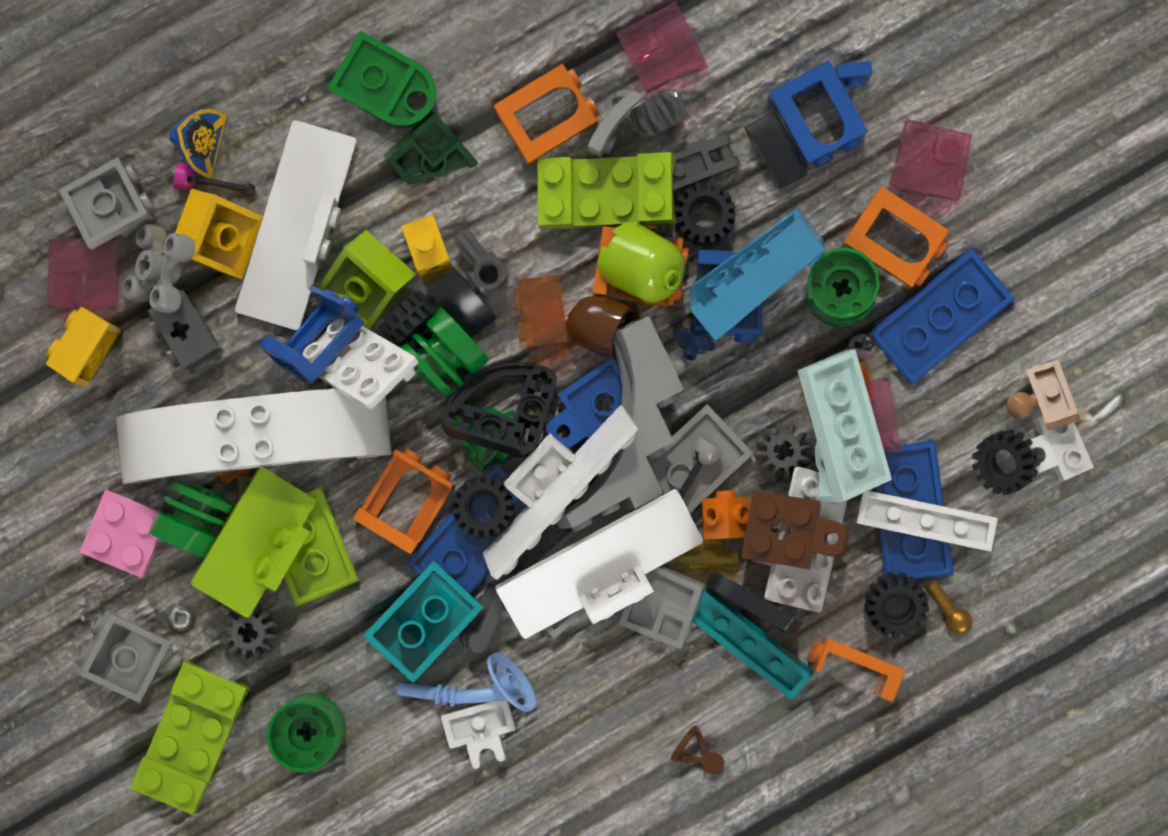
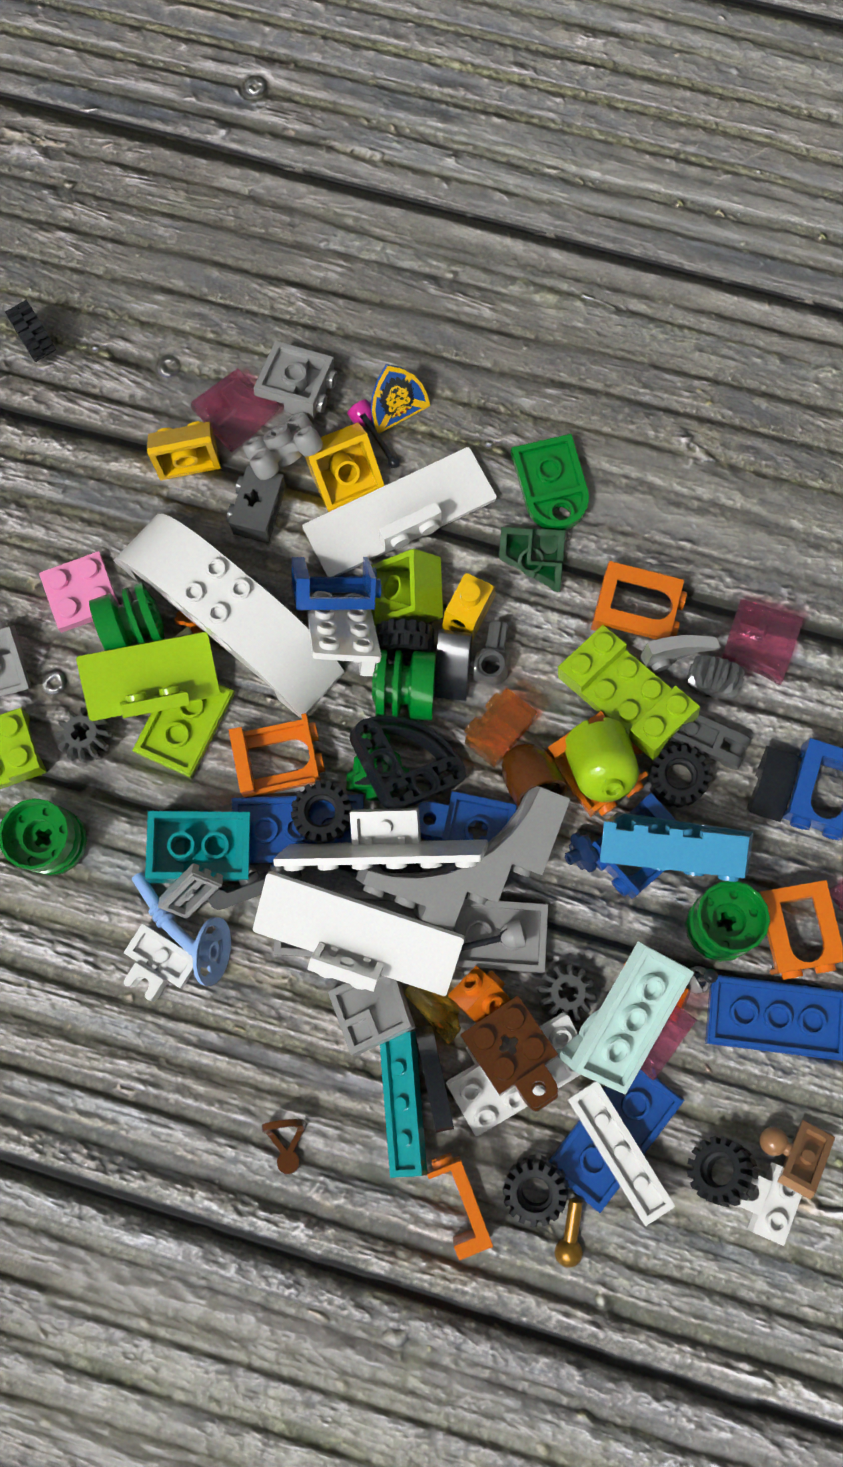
camera: 45 degrees right, 10 degrees down
none -> light grey tile [158,863,223,919]

